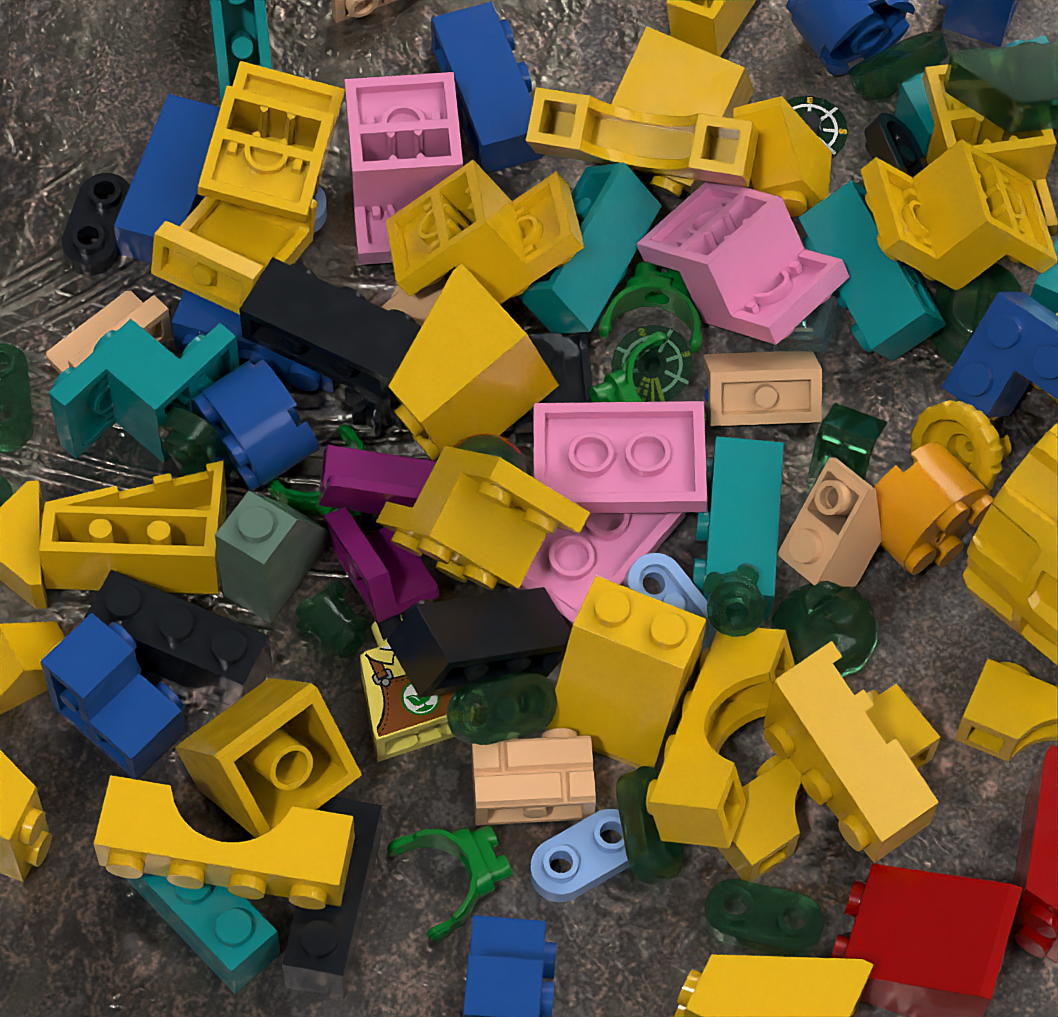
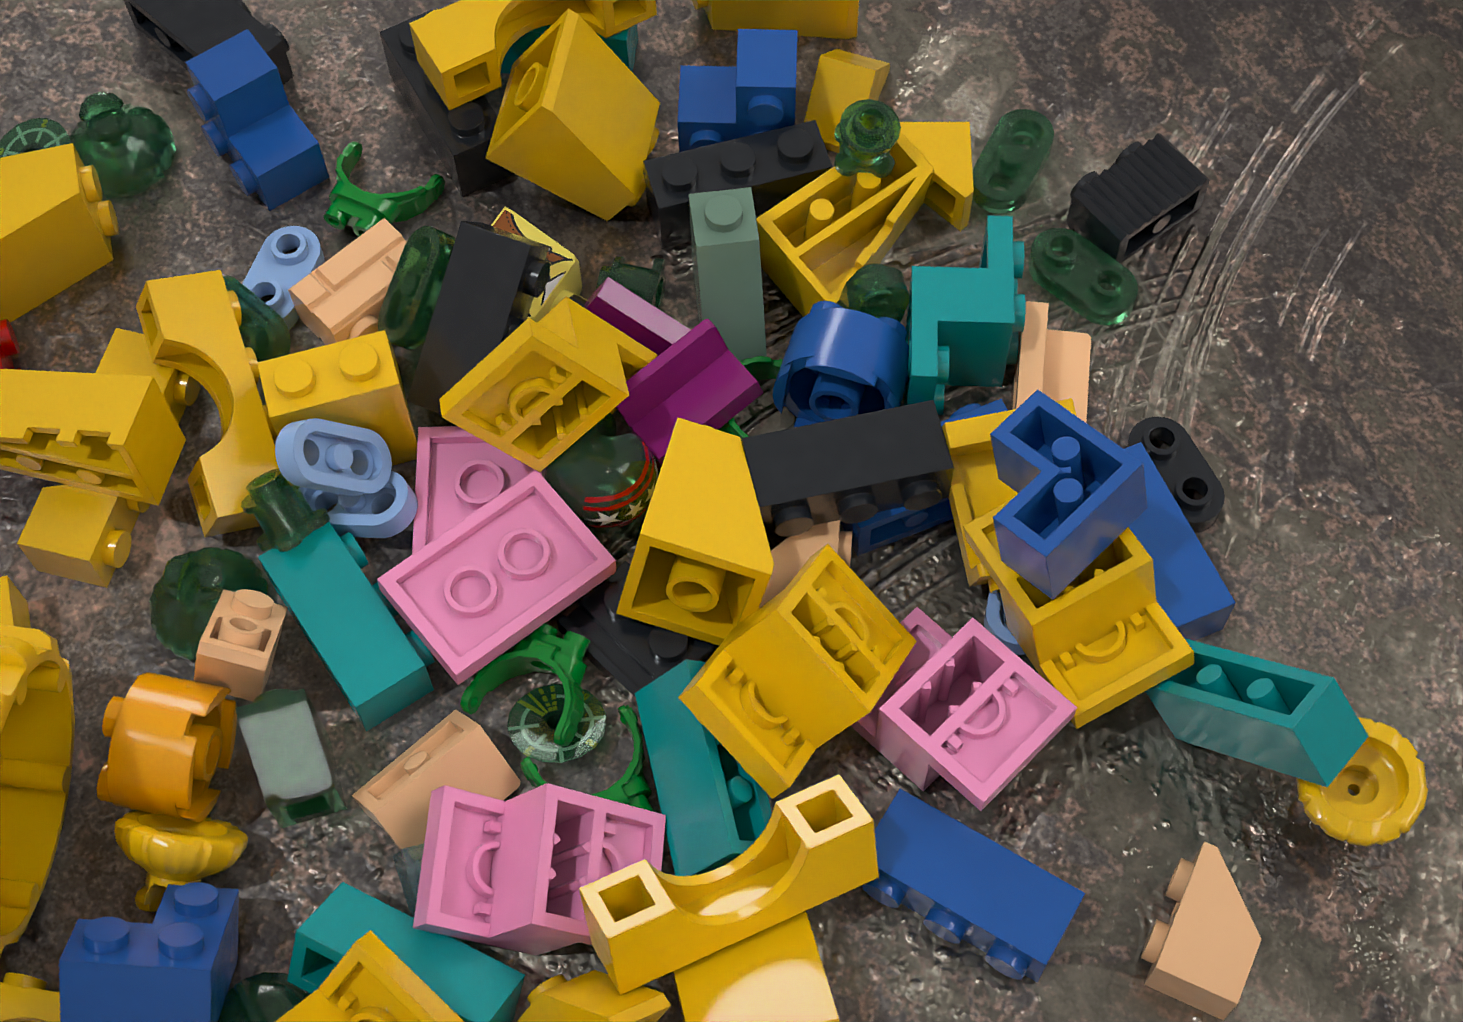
camera: 145 degrees right, 0 degrees up
clear green plate [703,879,824,957] -> none
none -> light blue plate [275,418,392,496]
none -> clear green brick [834,99,901,178]
none -> blue brick [990,389,1147,600]

